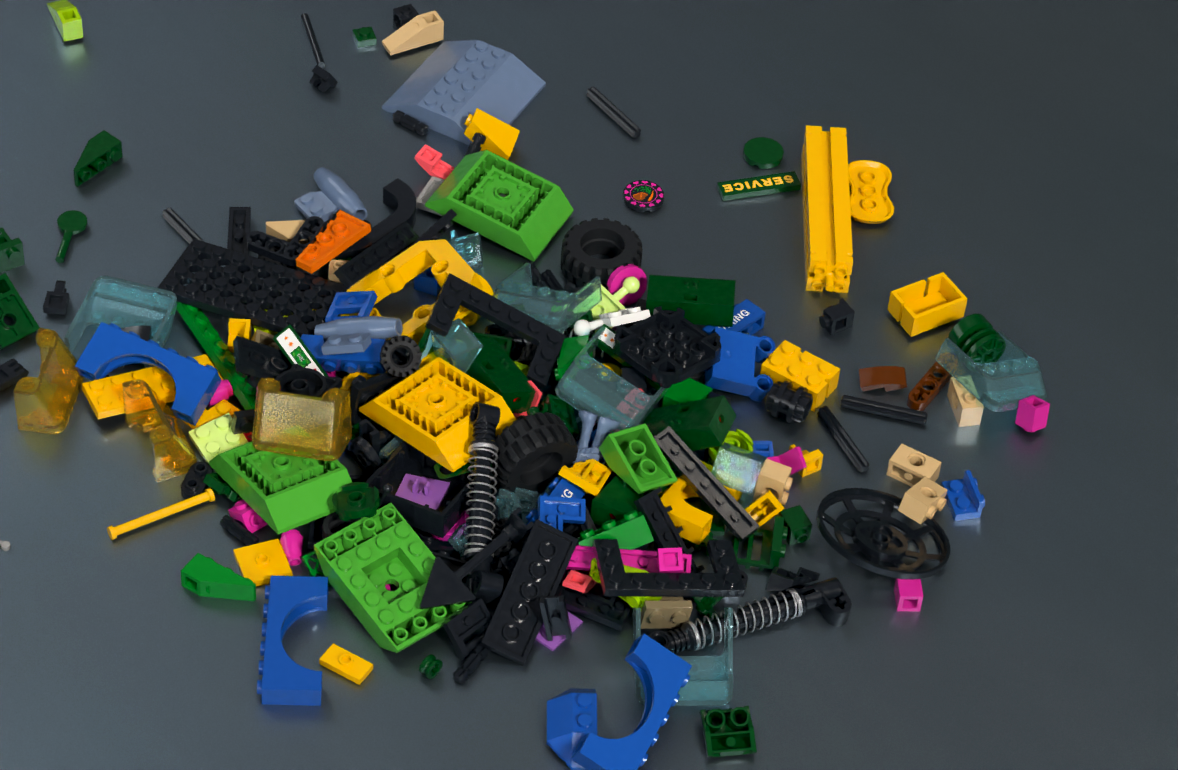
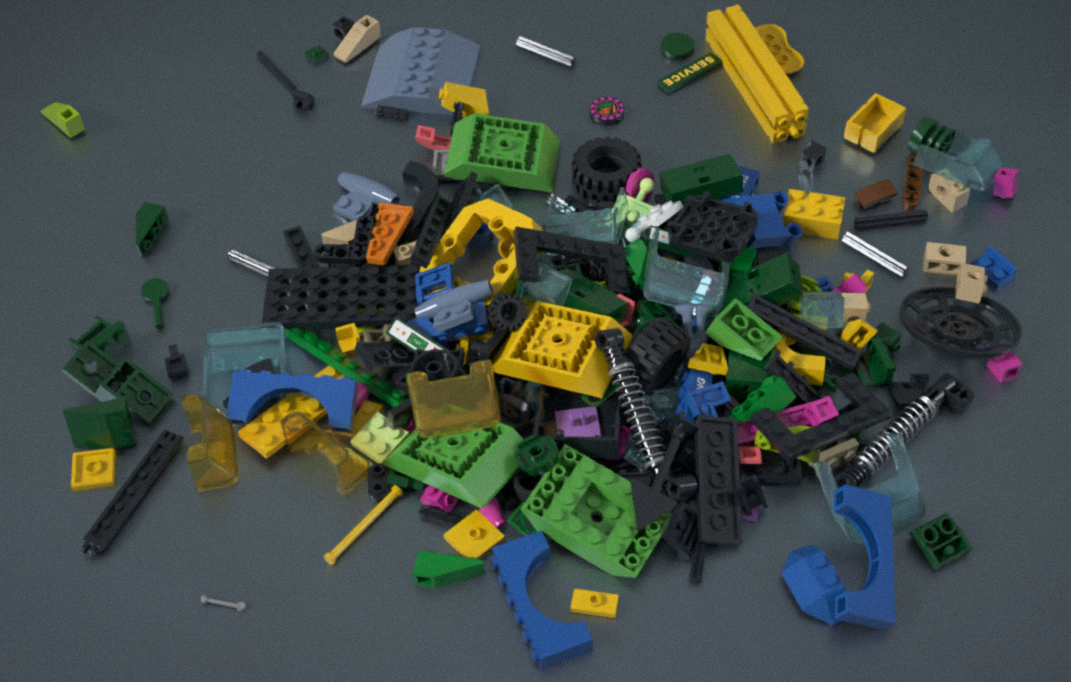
camera: 15 degrees left, 5 degrees up
dark green bush [419,654,443,679] -> none
black piece [766,380,813,424] -> none

